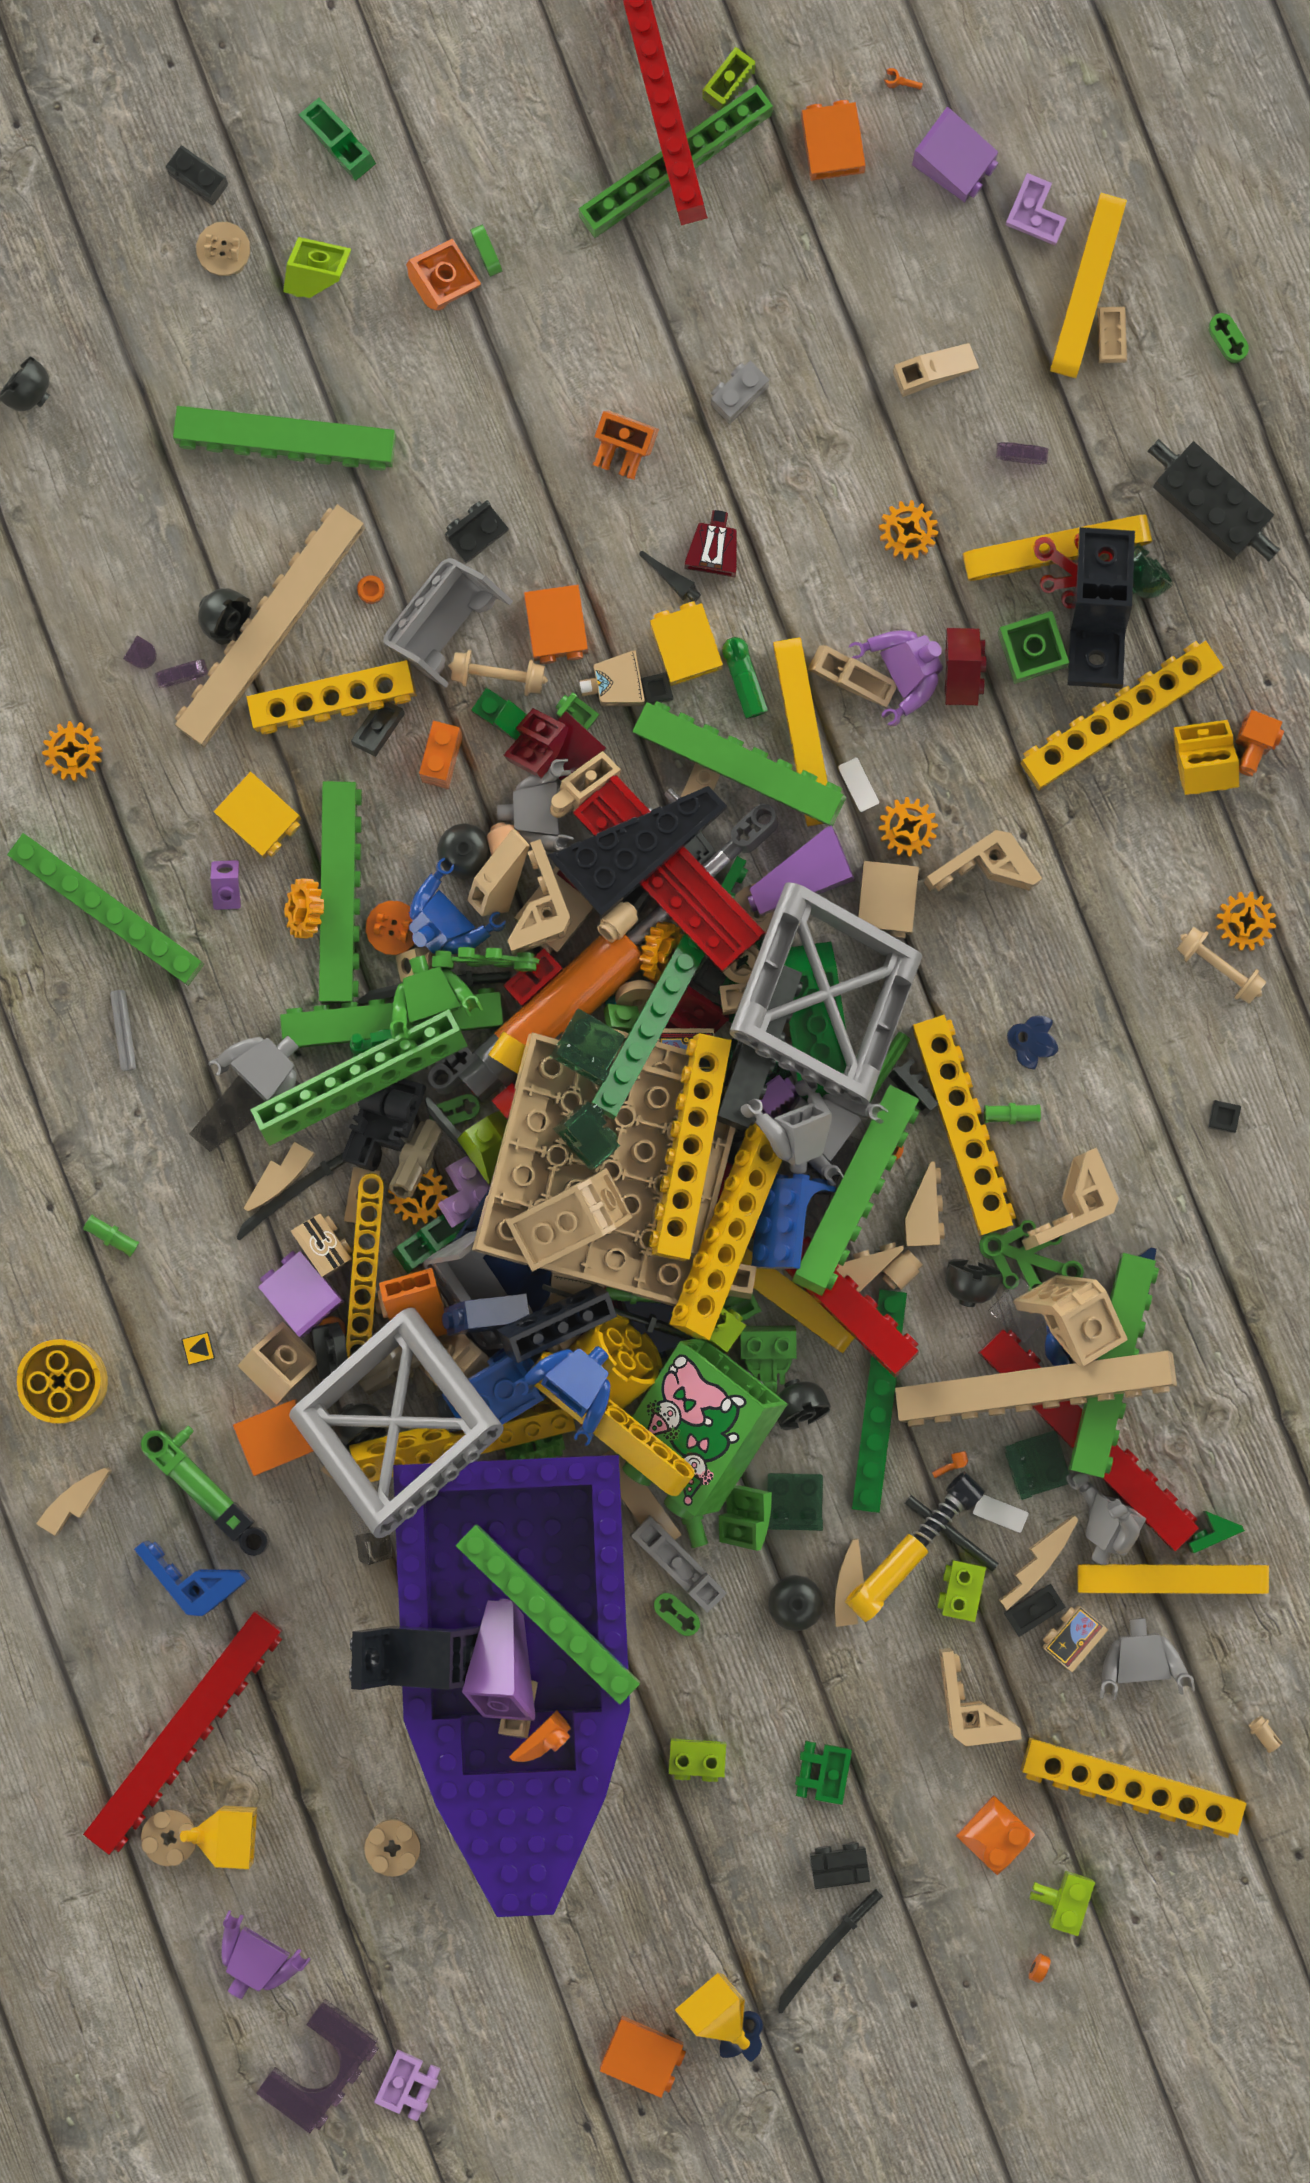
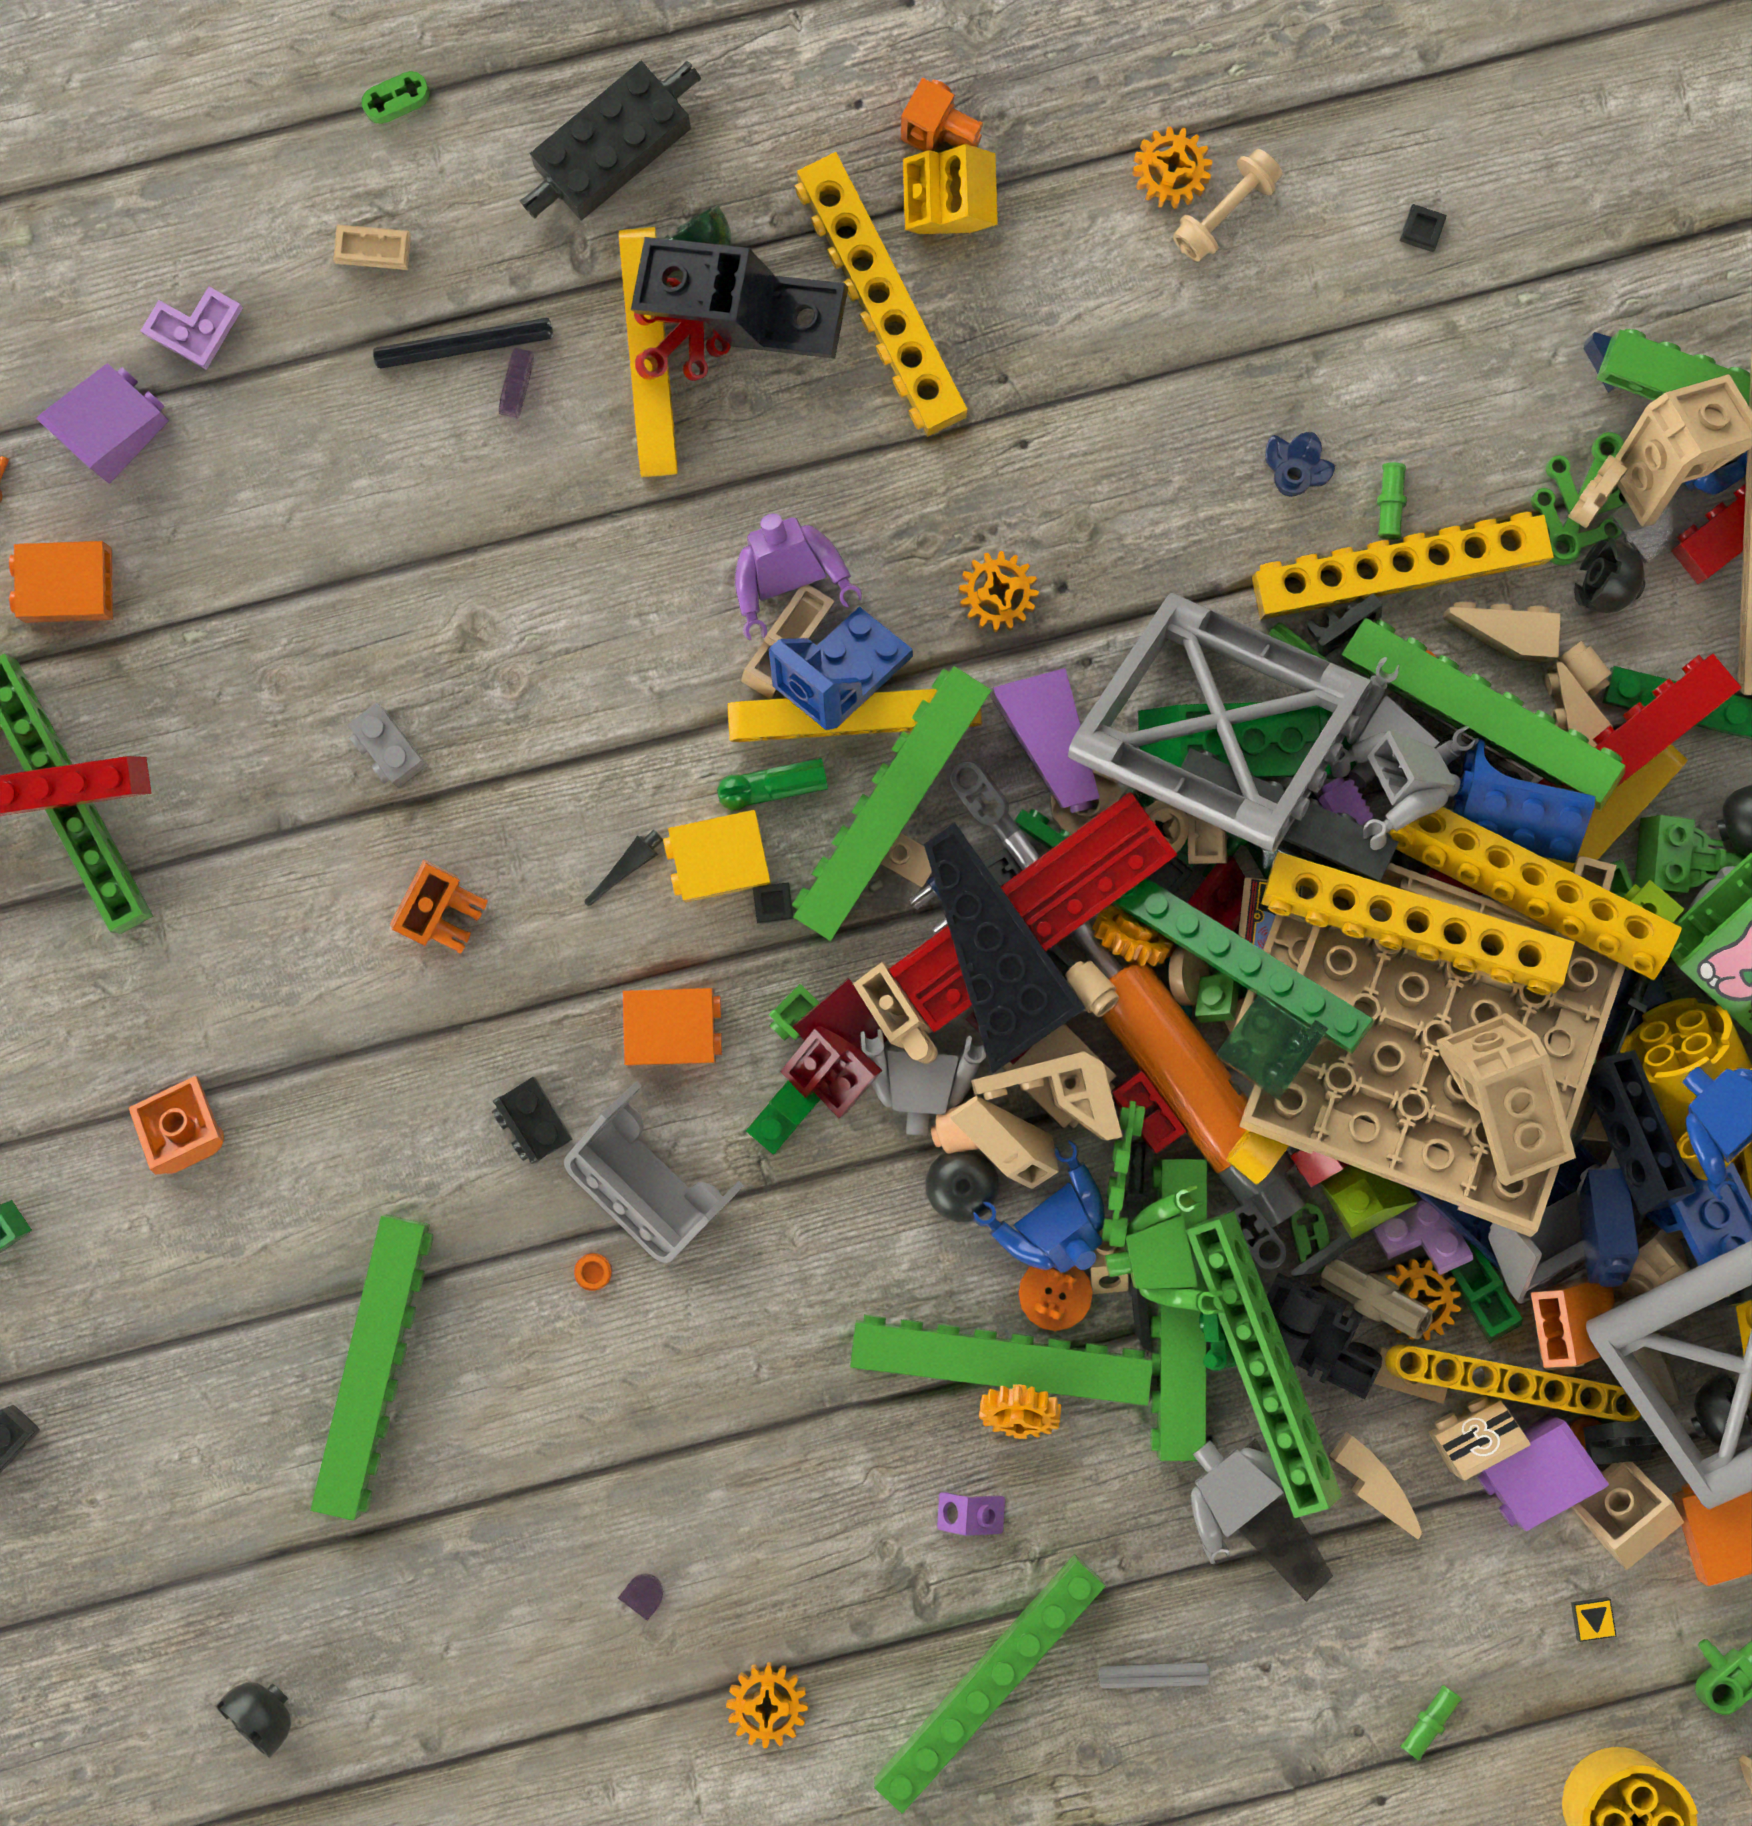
camera: 85 degrees left, 0 degrees up
clear purple beam [155,659,208,688] -> none
tan brick [175,504,365,747] -> none
tan plate [196,222,250,276] -> none
pearl dark grey cylinder [198,588,252,645] -> none
yellow brick [214,771,301,859] -> none
pearl dark grey sword [237,1152,347,1240] -> none
yellow brick [246,660,417,735] -> none
lime slope [283,237,351,298] -> none
pearl dark grey plate [351,702,405,757] -> none
orange brick [419,720,463,789] -> none
tan piece [448,650,548,696] -> none
bright green beam [470,224,503,277] -> none
clear green brick [553,1101,620,1170] -> none
tan torso [579,650,645,706] -> none
torso [684,510,737,578] -> none
white sticker [838,758,879,812] -> none
tan brick [857,861,919,939] -> none
light orange gear [879,500,938,561] -> none
tan slope [893,343,979,397] -> none
tan bracket [924,830,1042,892] -> none
dark red brick [944,628,986,706] -> none
bright green brick [997,611,1069,684] -> none
tan bracket [1021,1147,1119,1250] -> none
yellow beam [1050,193,1127,379] -> none
none -> black axle [373,318,553,369]
none -> blue bracket [769,606,913,730]
none -> tan plate [1568,455,1629,529]

